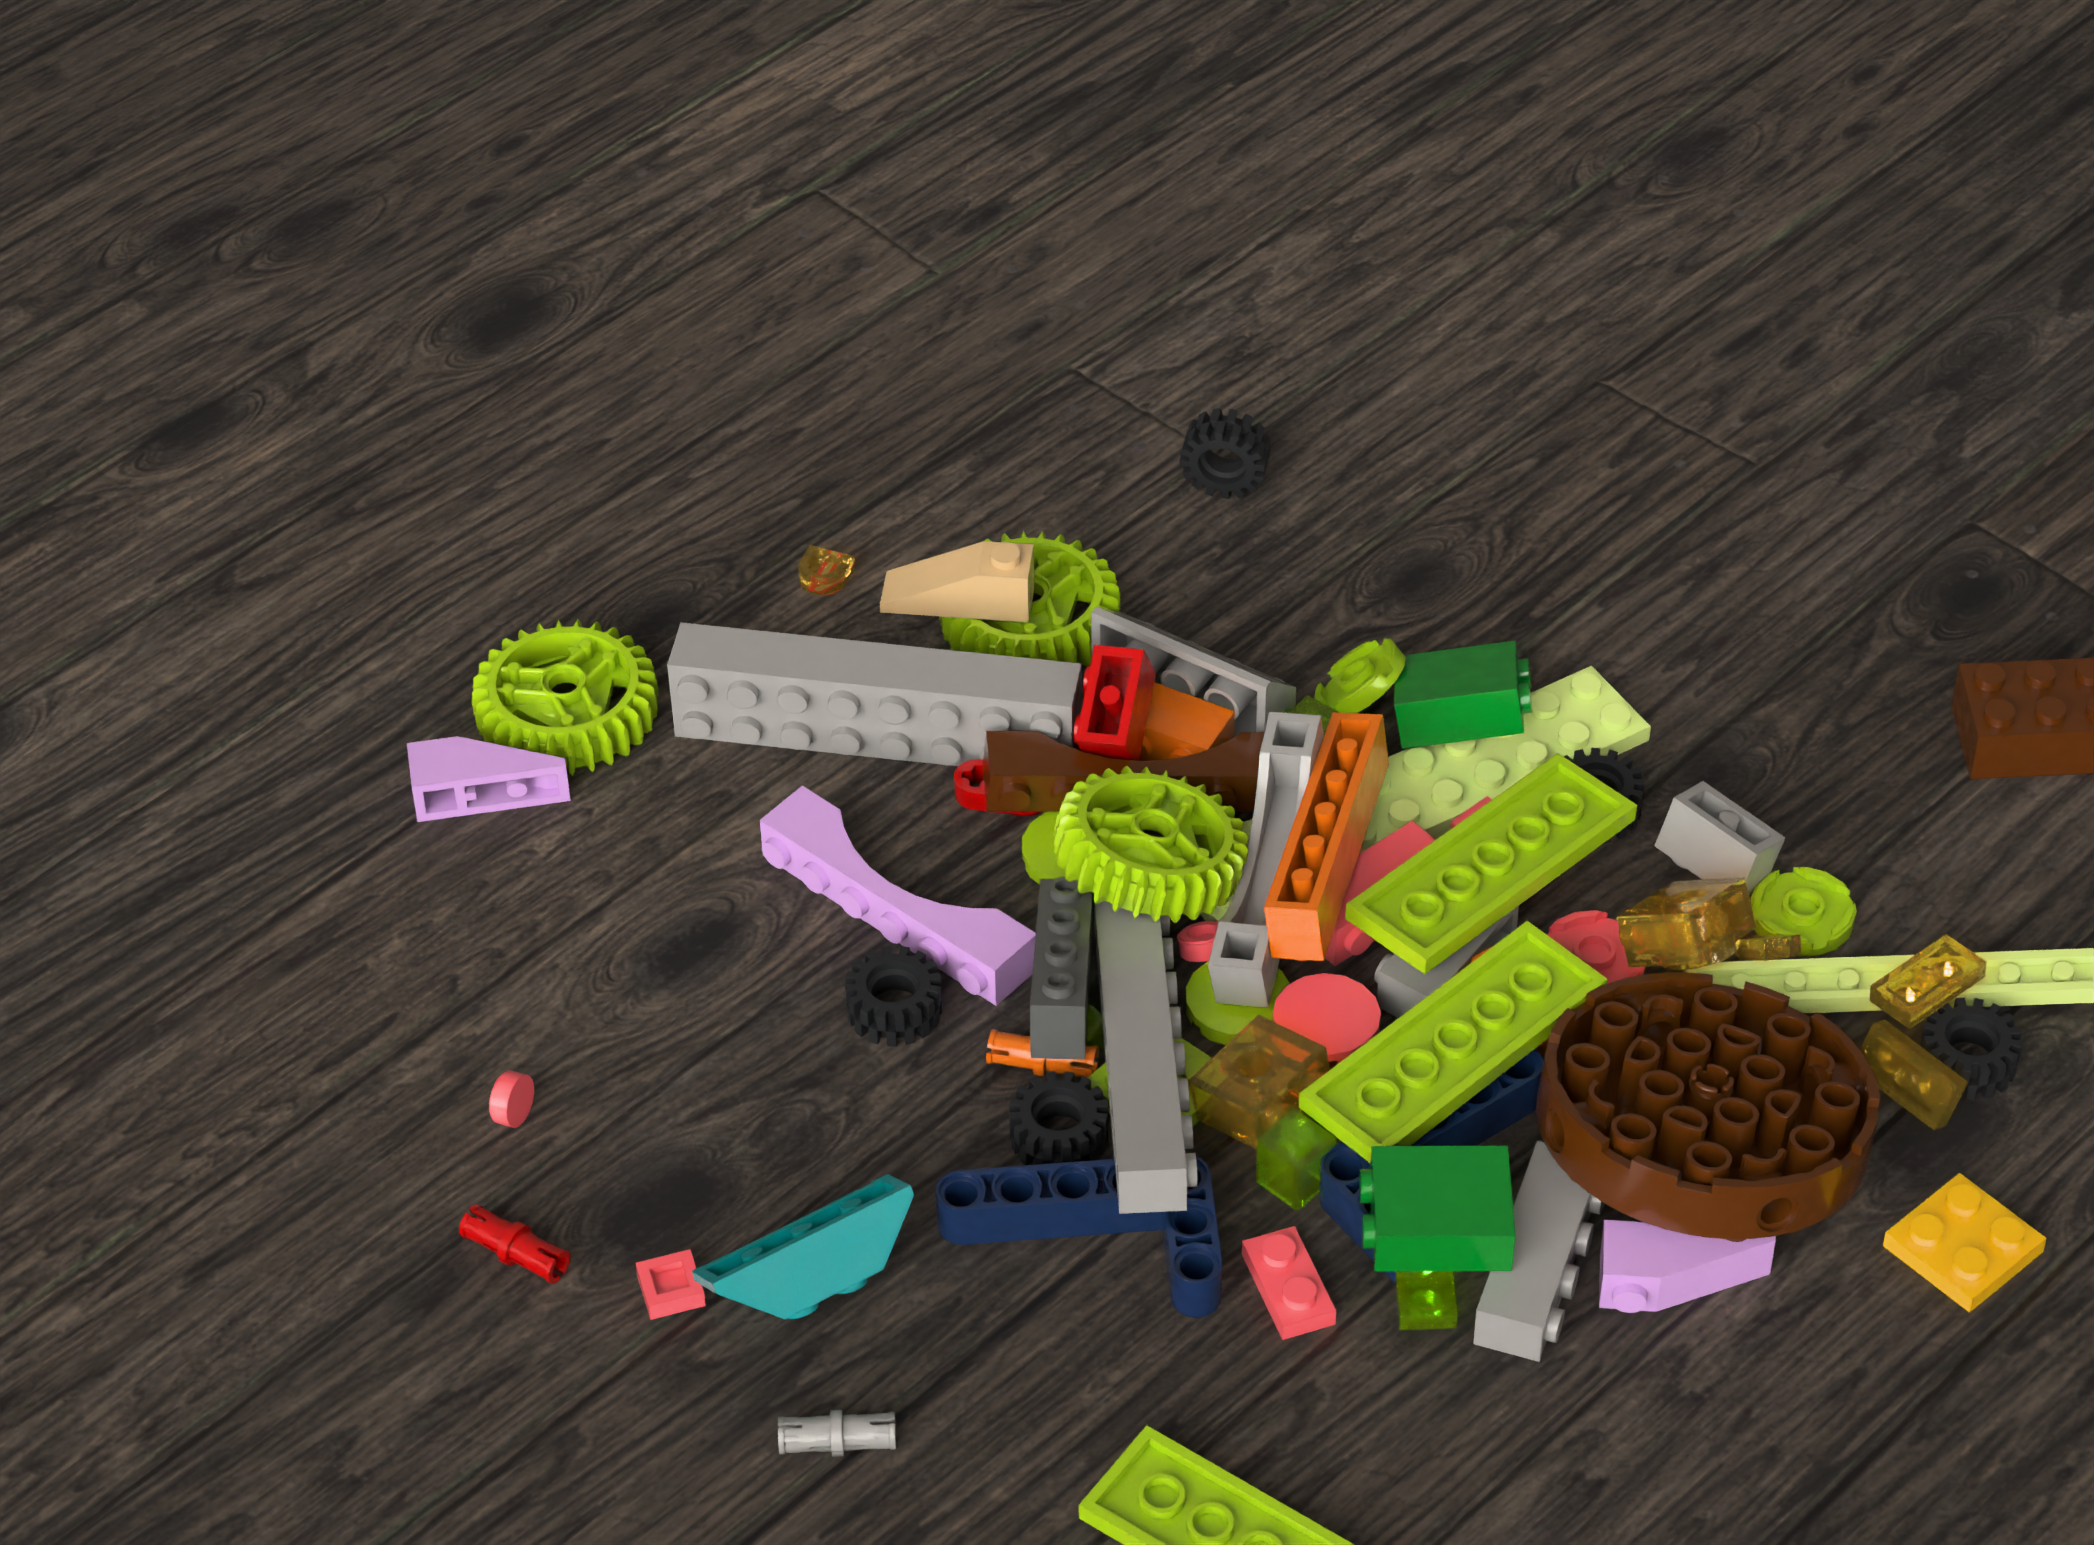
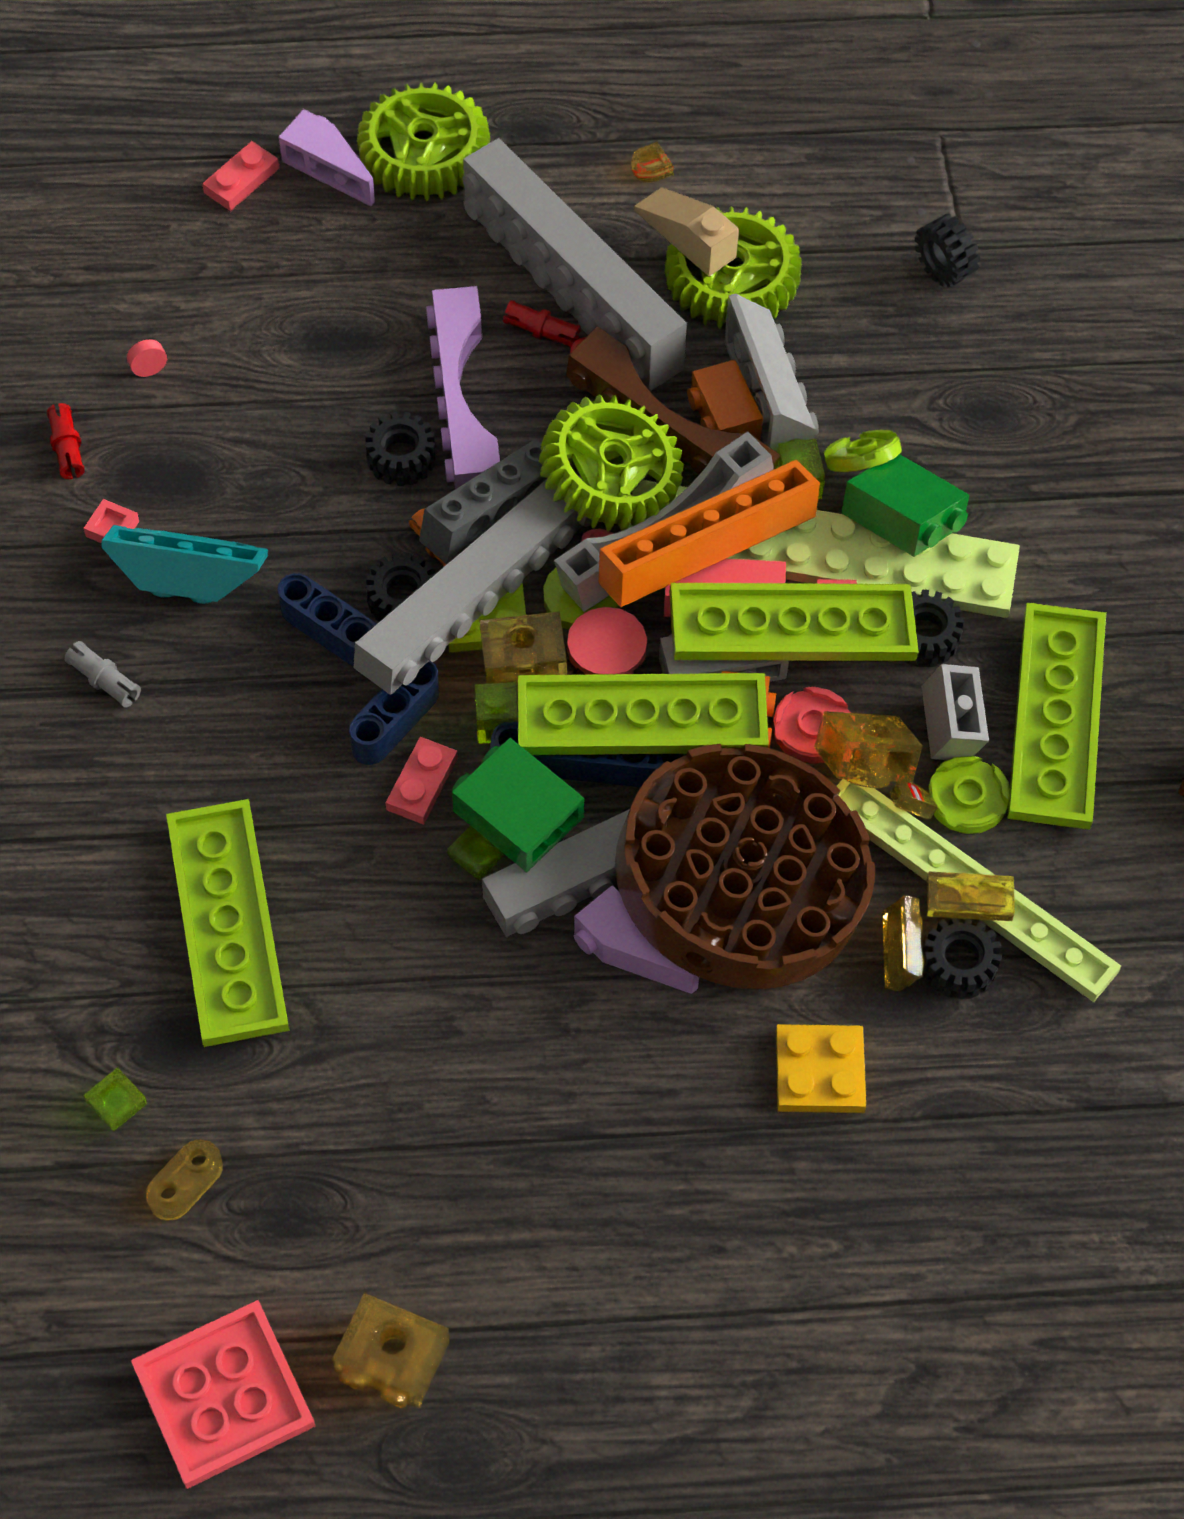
camera: 40 degrees right, 15 degrees up
red brick [1074,645,1156,761] -> none
none -> coral plate [202,141,280,211]
none -> red pin [503,300,581,348]
none -> lime plate [1007,603,1106,830]

